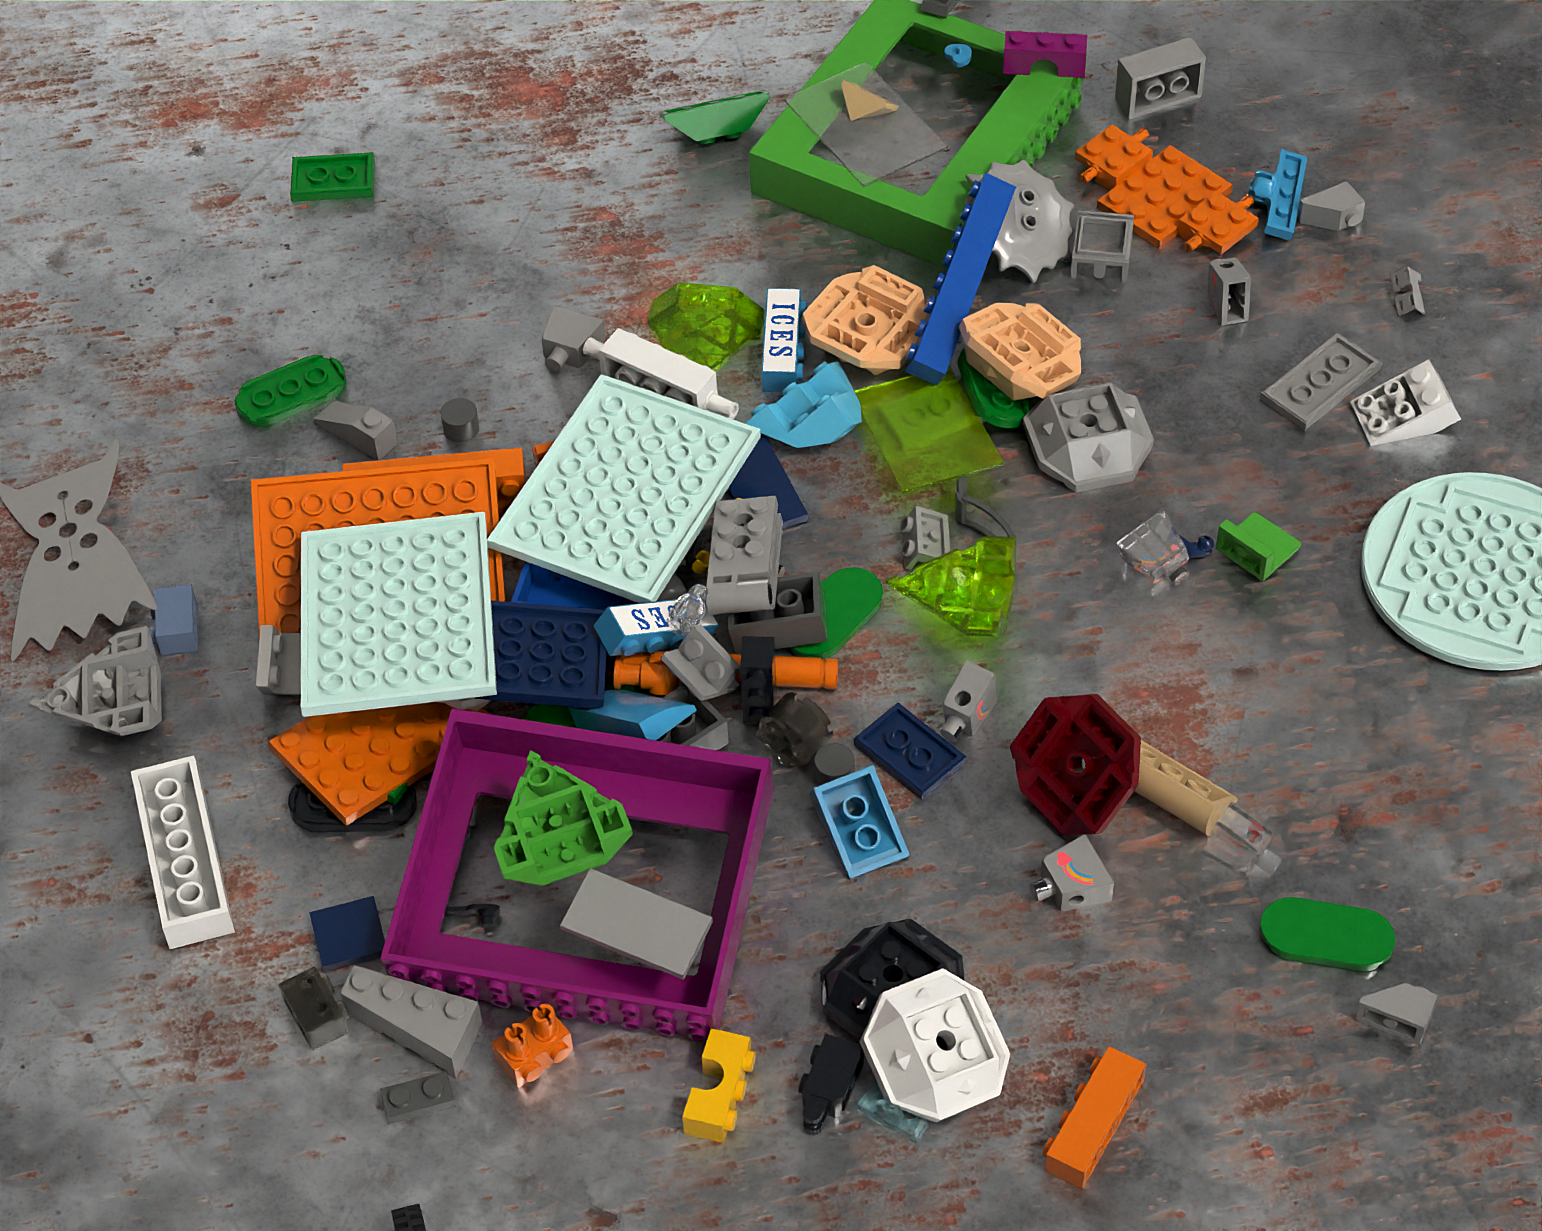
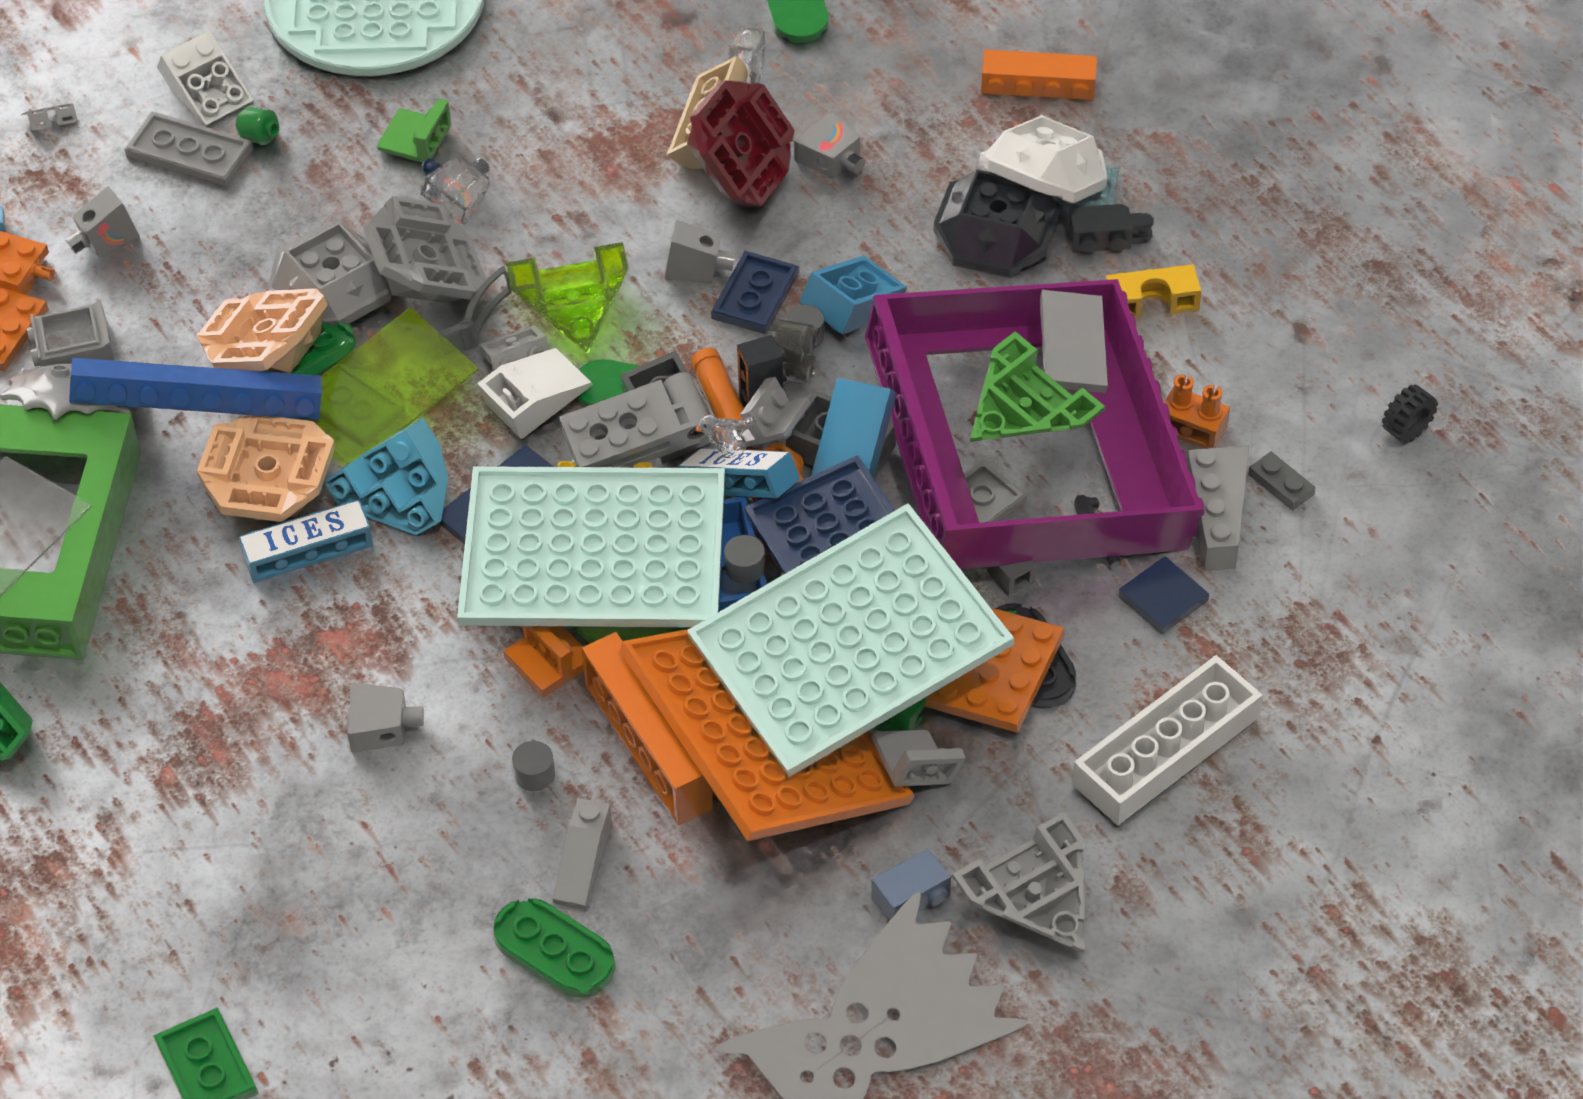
camera: 115 degrees left, 0 degrees up
clear smoke brick [278,966,350,1051] -> none
white brick [583,328,739,419] -> none
clear neon green wedge [648,282,765,371] -> none
none -> green head [236,105,280,145]
none -> light grey piece [364,196,486,304]
none -> white slope [477,348,592,439]
none -> dark grey piece [724,535,765,584]

